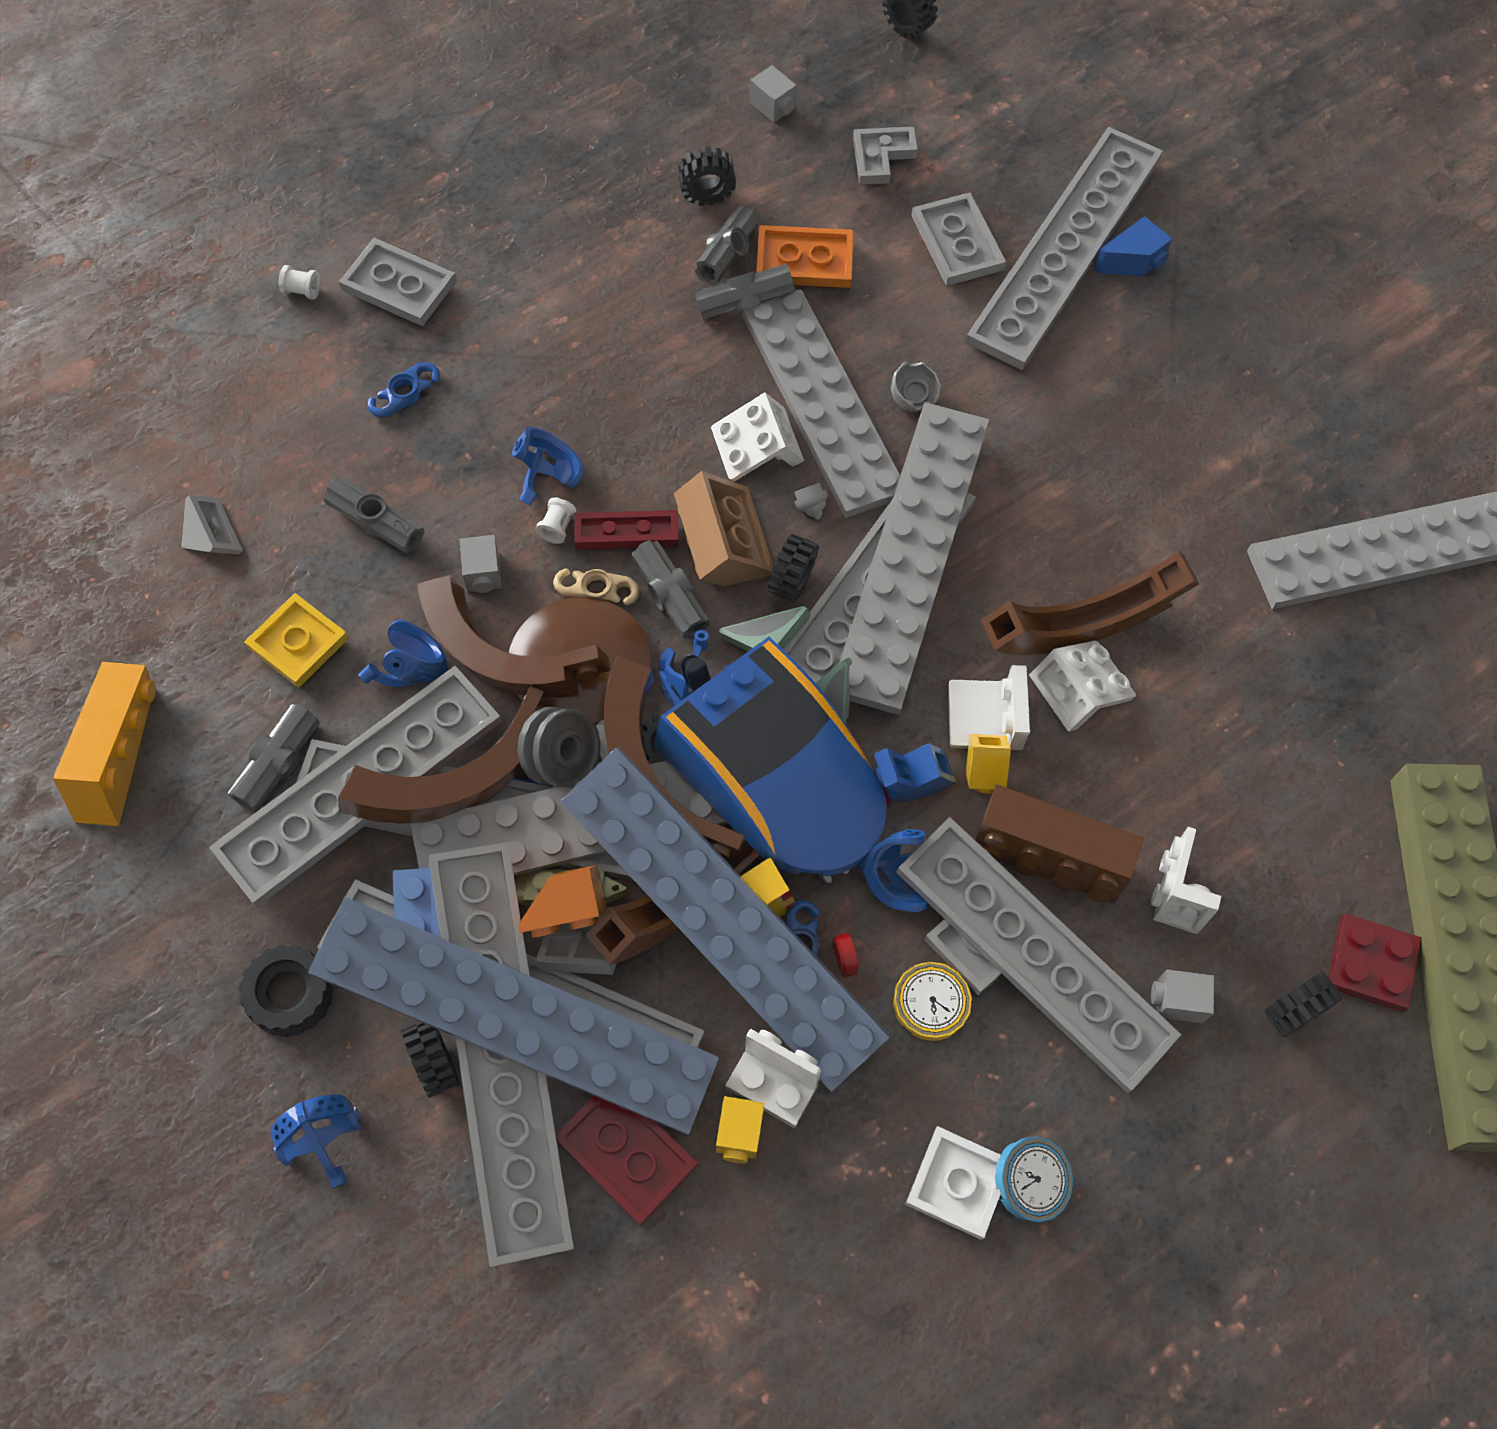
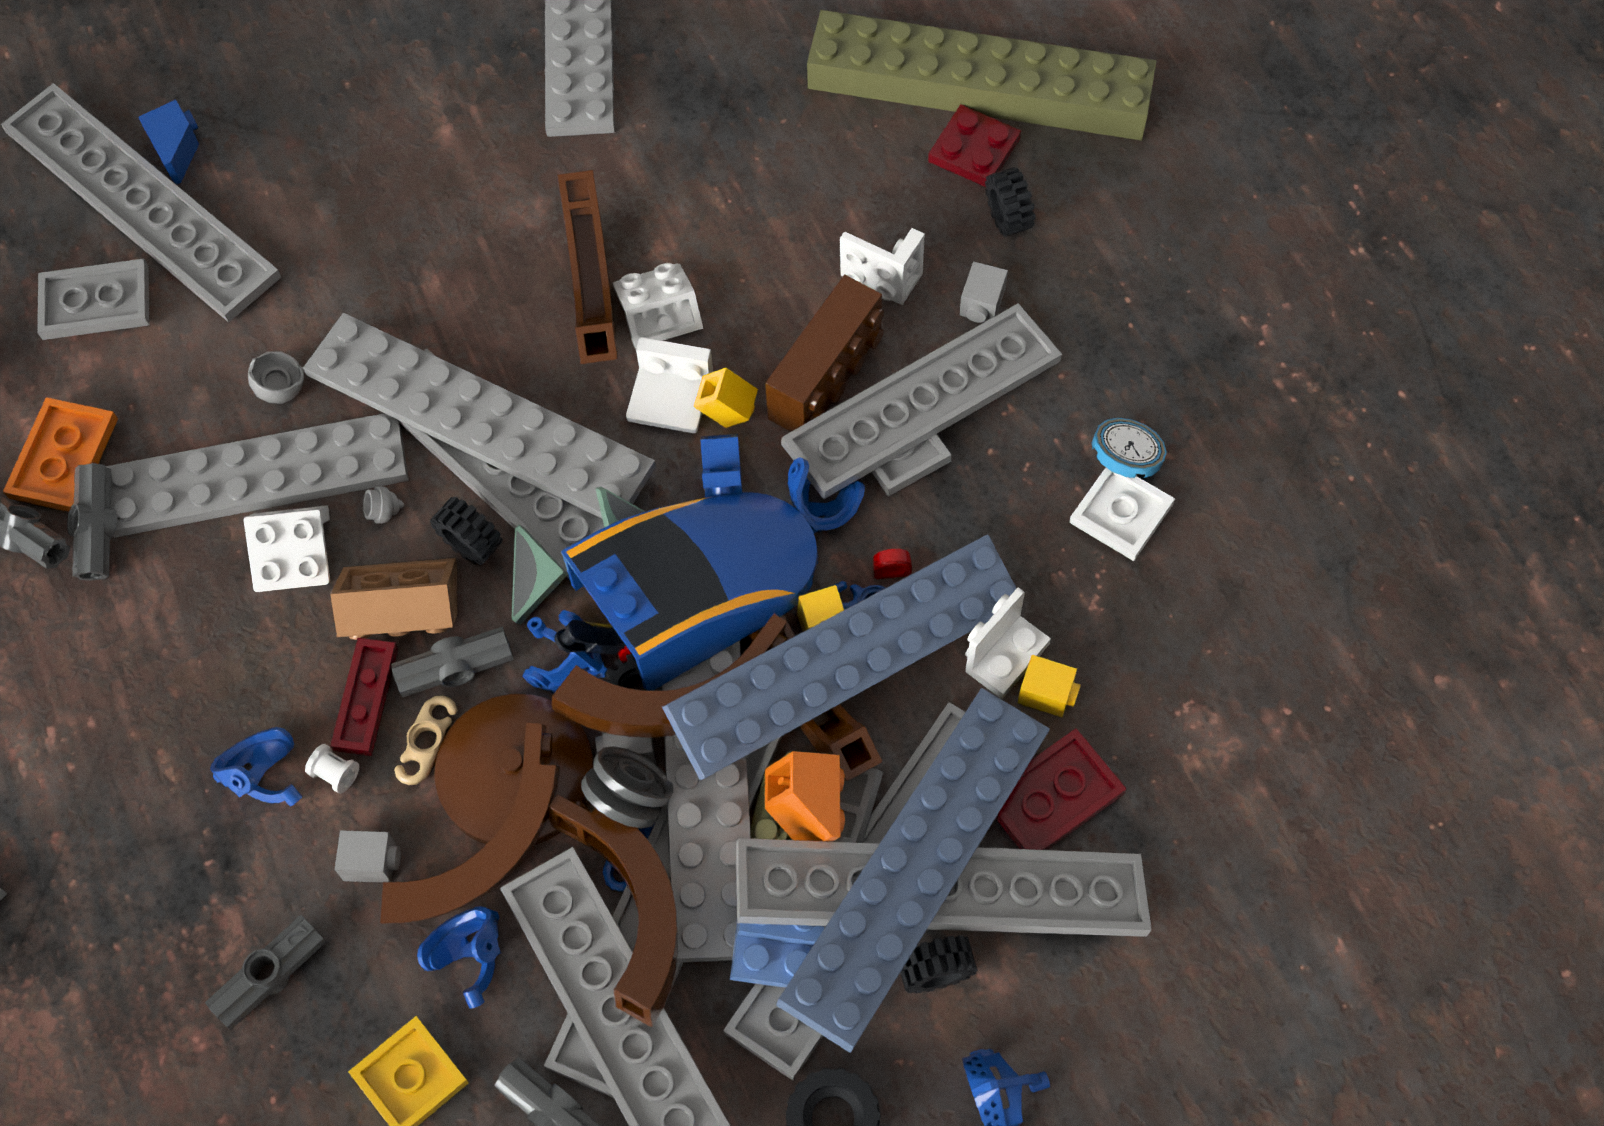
camera: 75 degrees left, 0 degrees up
blue piece [367,362,441,418] -> none
tile [893,962,972,1041] -> none

